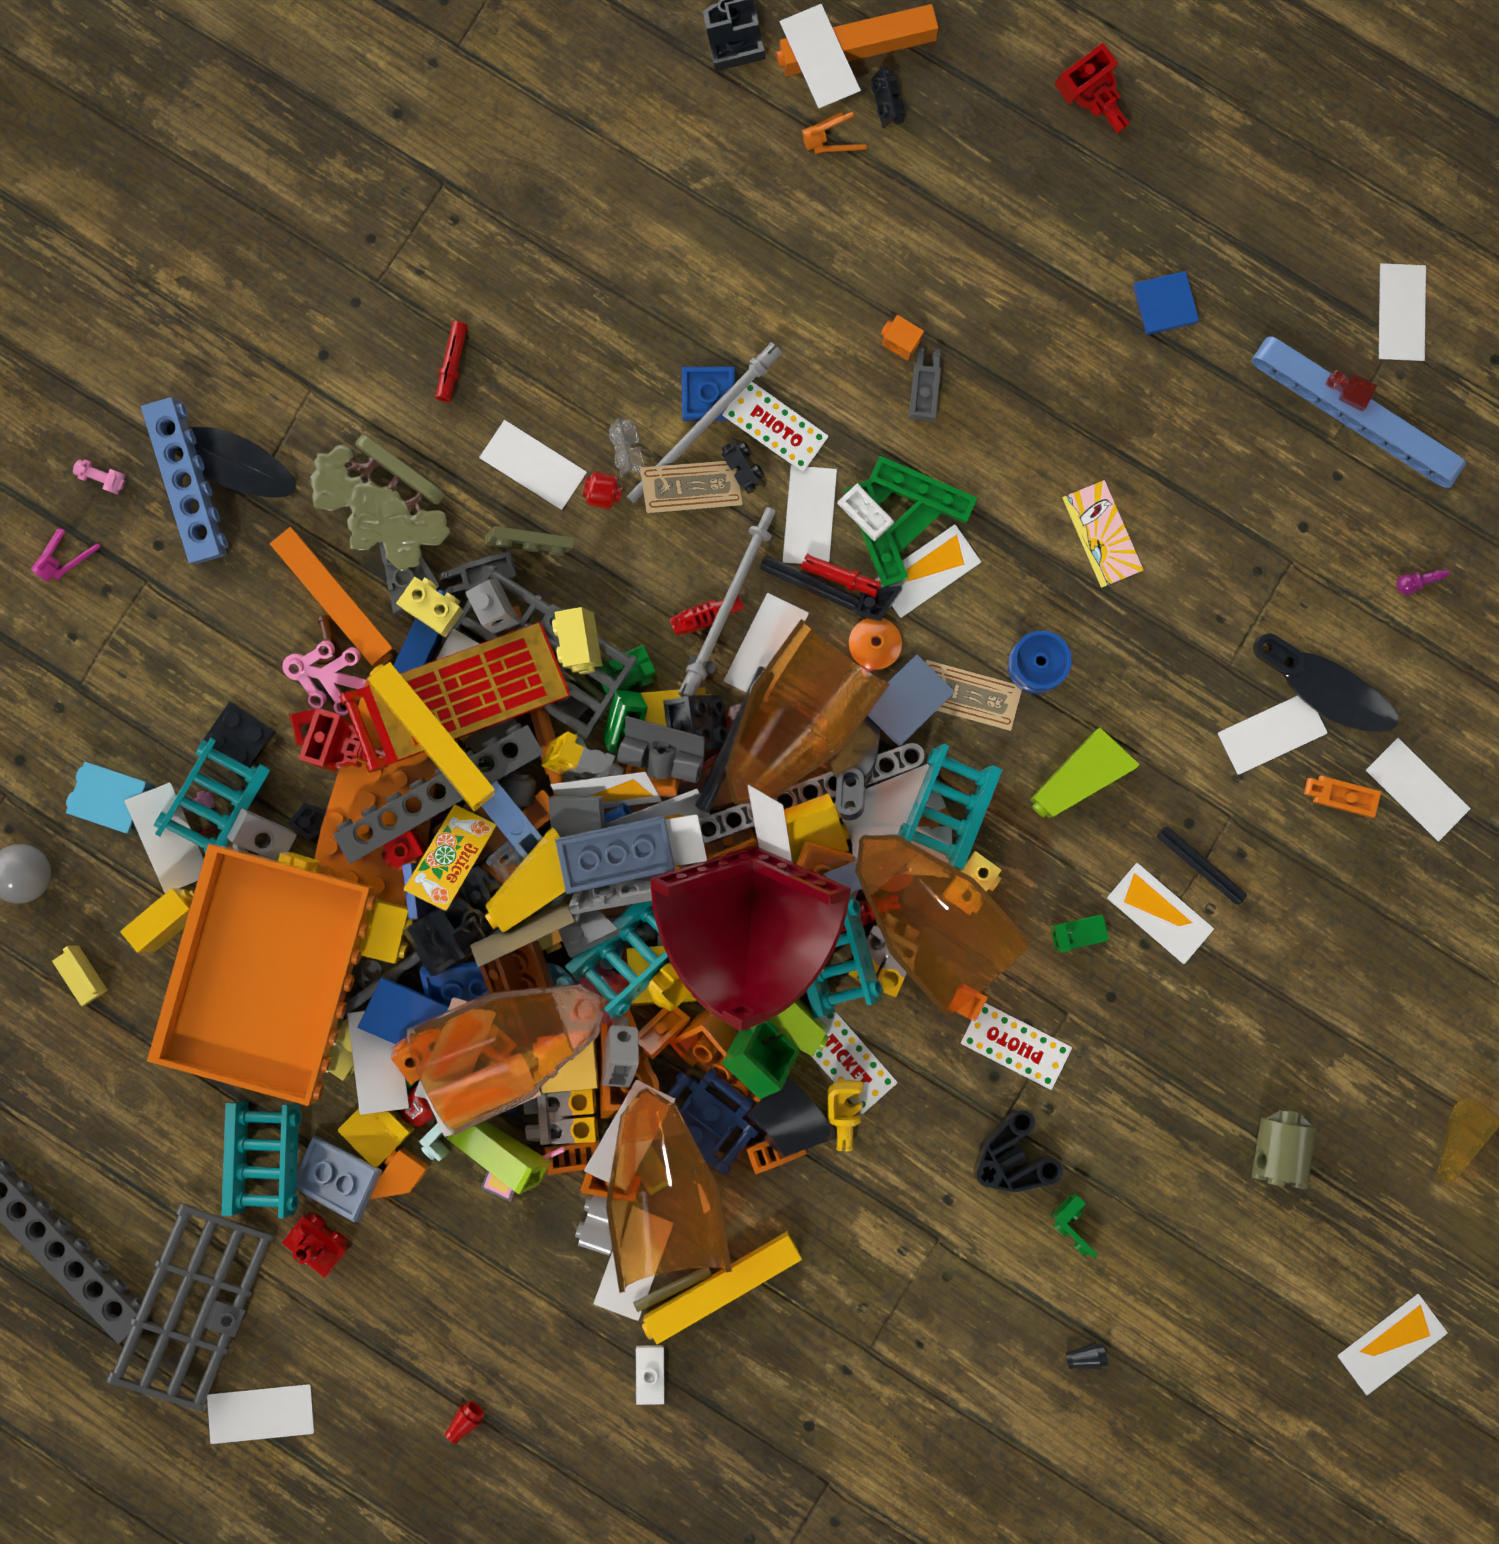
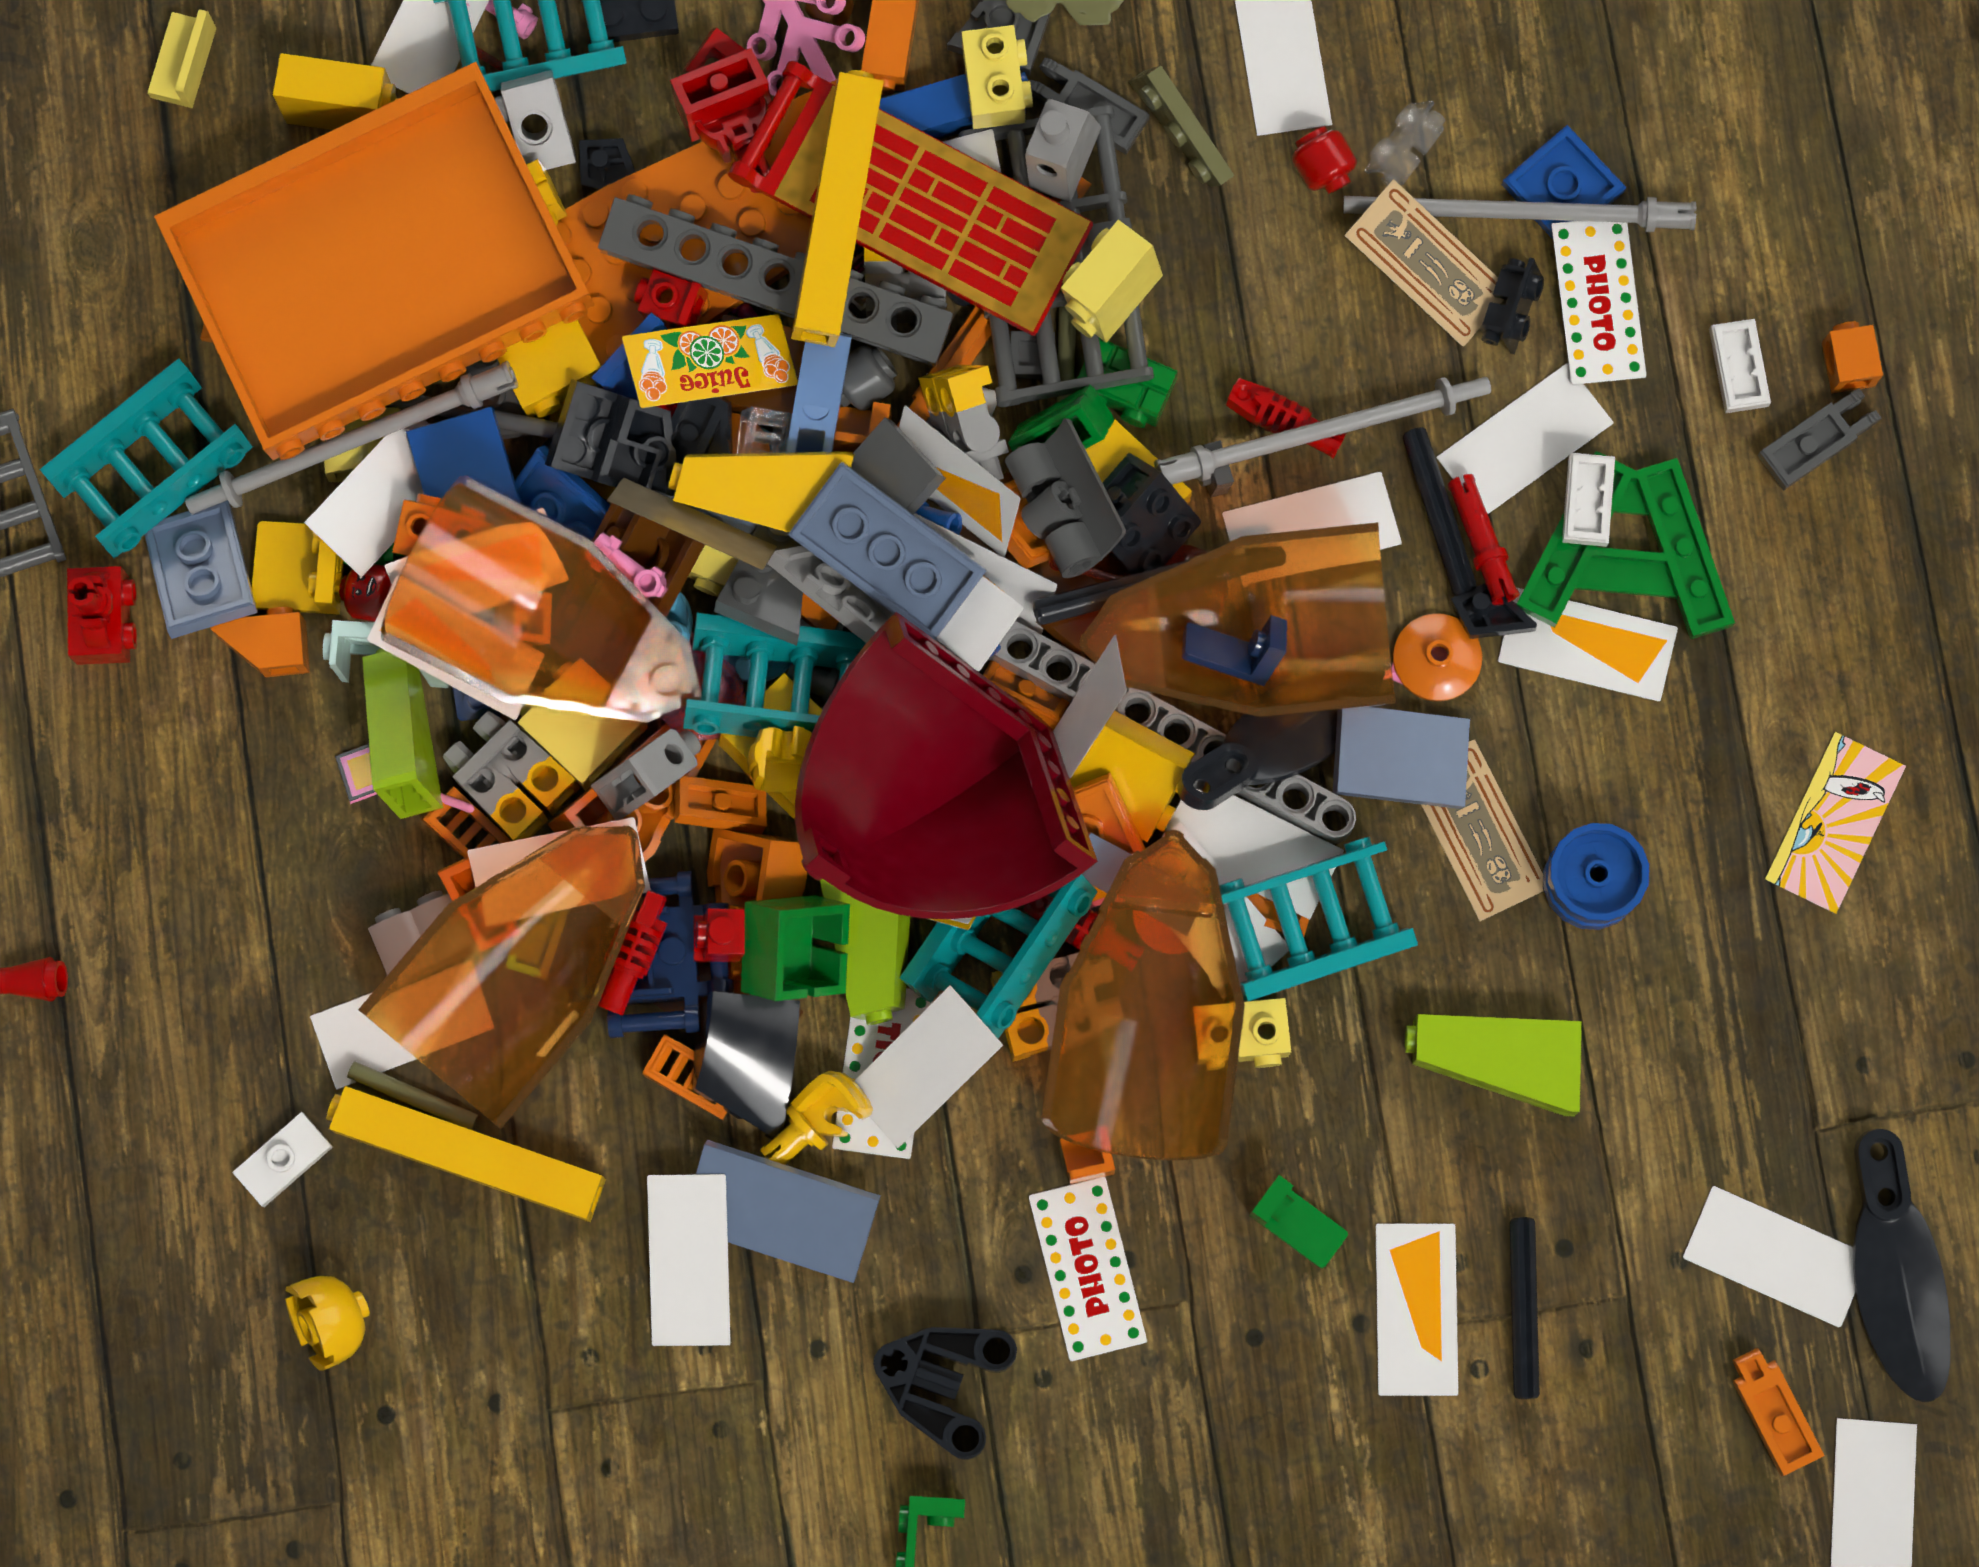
camera: 50 degrees right, 5 degrees down
none -> light grey bar [185,361,518,515]
none -> yellow cylinder [285,1276,369,1371]
none -> bright pink bar [588,532,668,600]
none -> red hinge [598,890,668,1016]
none -> white sticker [647,1174,731,1346]
none -> red brick [693,908,745,962]
none -> sand blue tile [696,1140,881,1283]
none -> white sticker [854,985,1003,1148]
none -> dark blue bracket [1182,615,1287,686]
none -> white plate [1709,319,1771,413]

